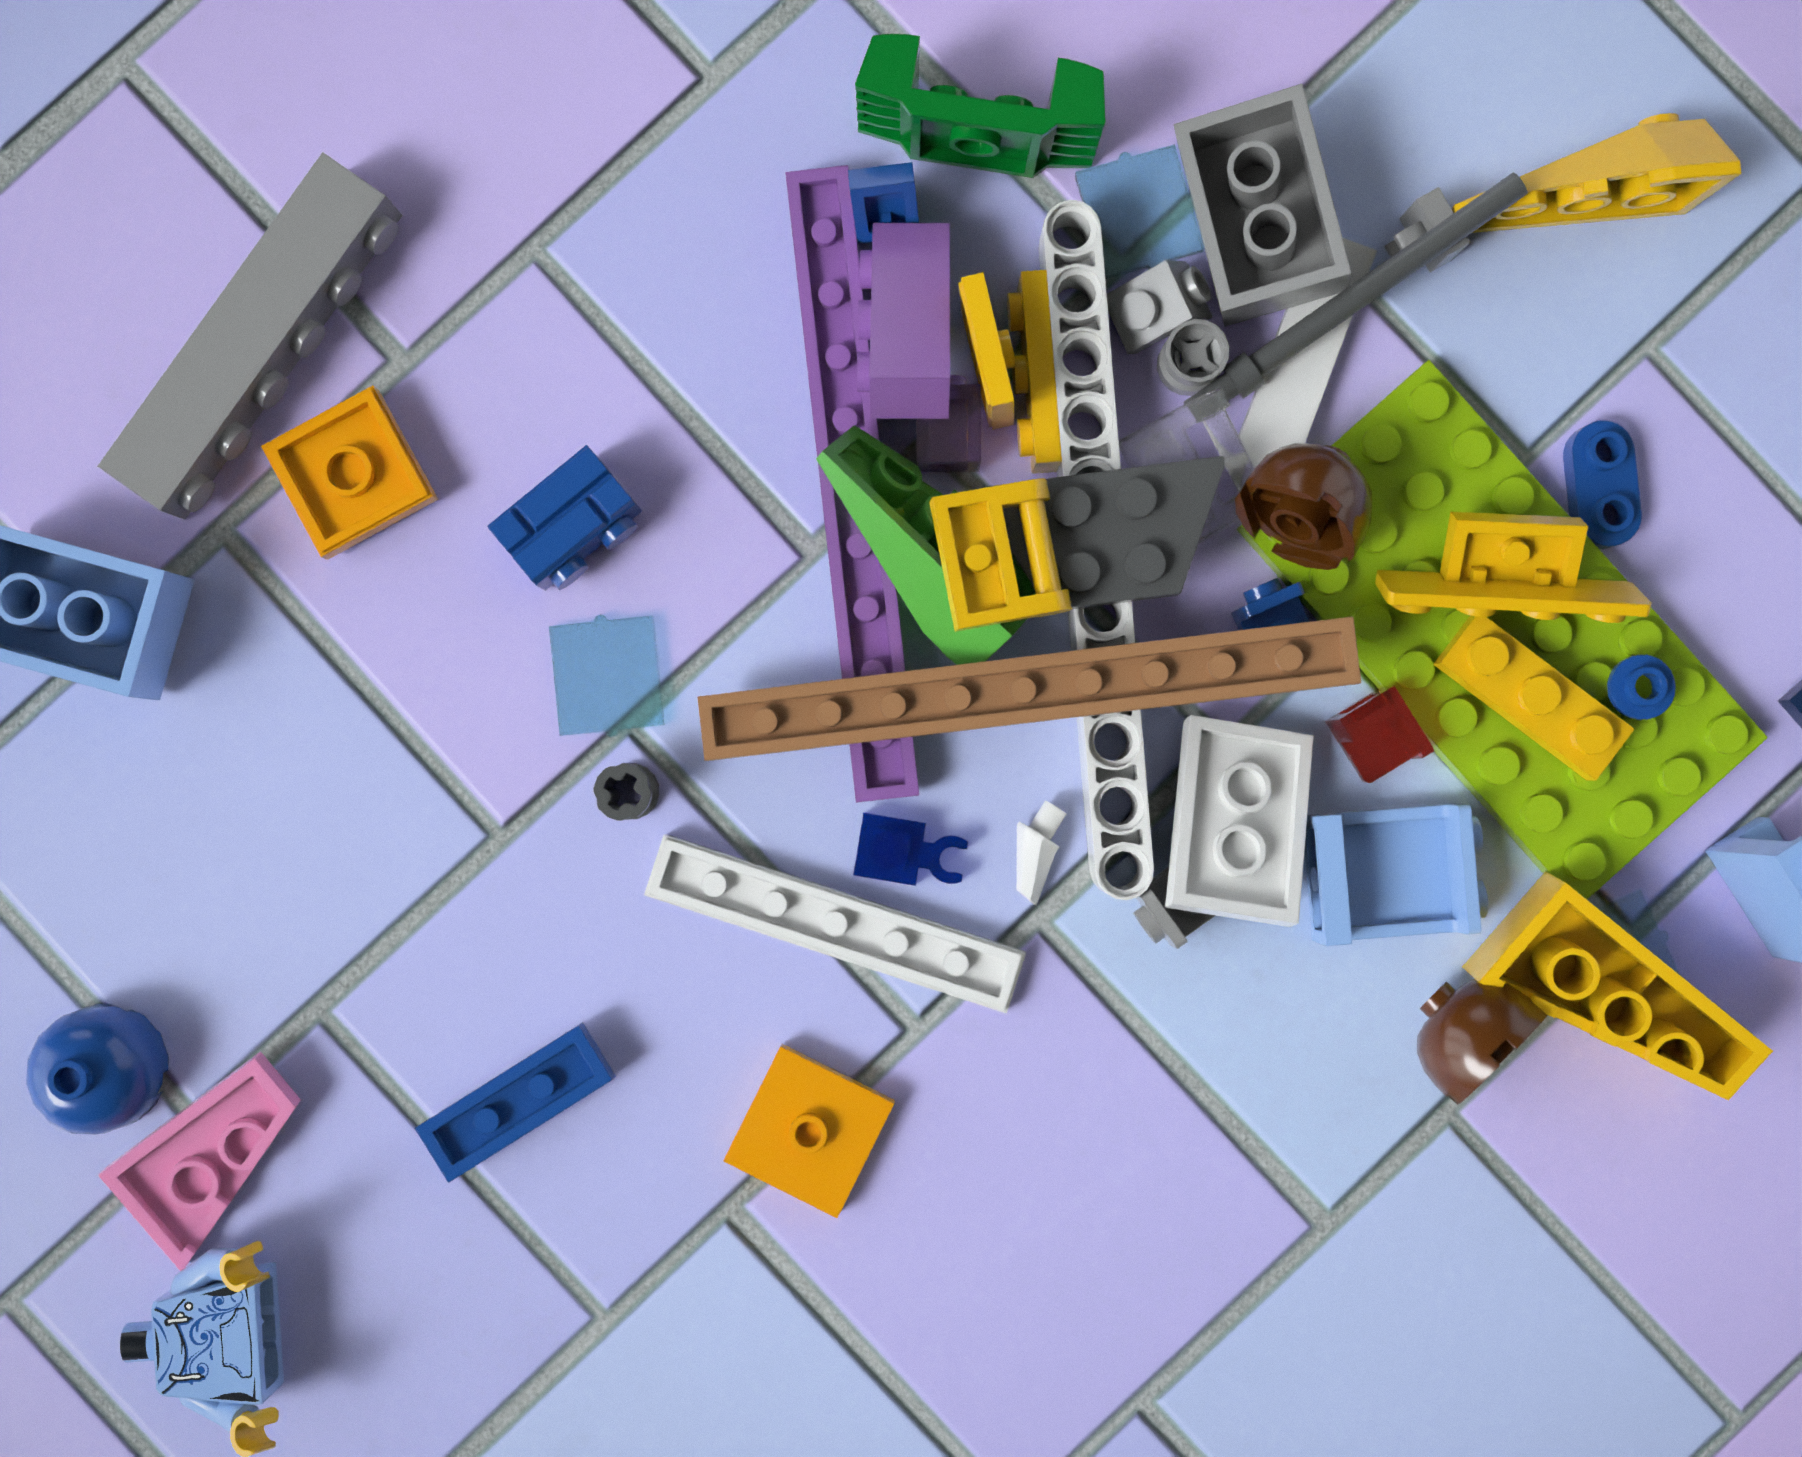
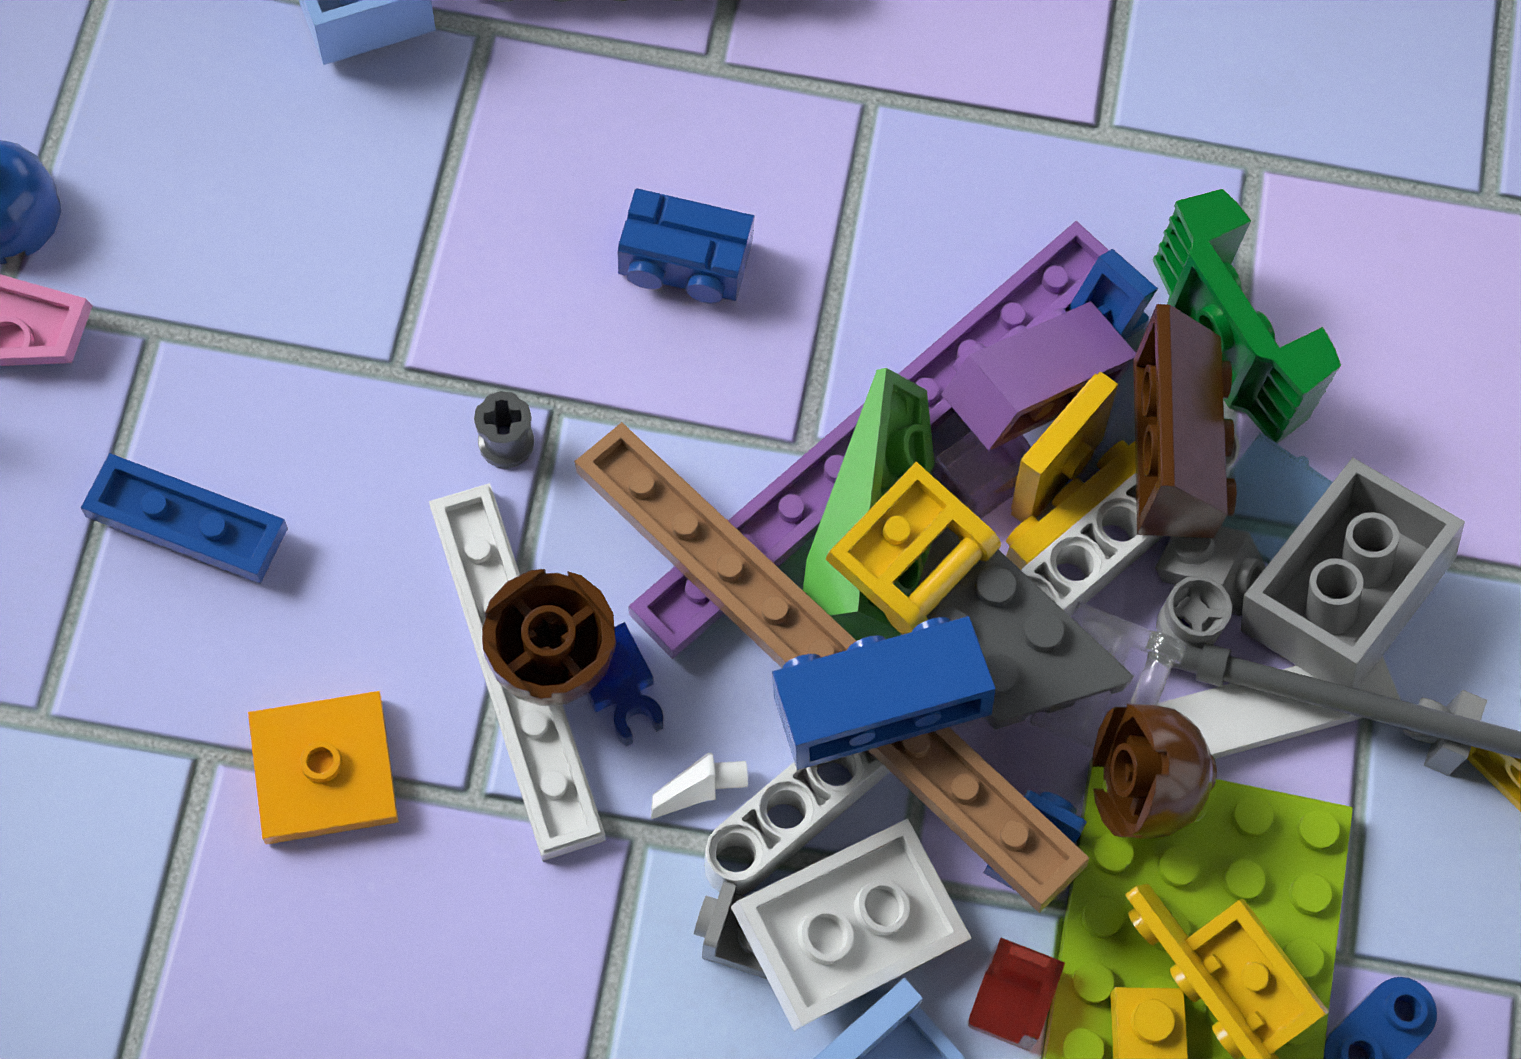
camera: 50 degrees right, 20 degrees down
light orange plate [261,385,439,560] -> none
clear light blue piece [549,615,665,737] -> none
none -> reddish brown cylinder [482,569,616,706]
none -> blue brick [772,616,995,770]
none -> reddish brown slope [1133,304,1237,539]

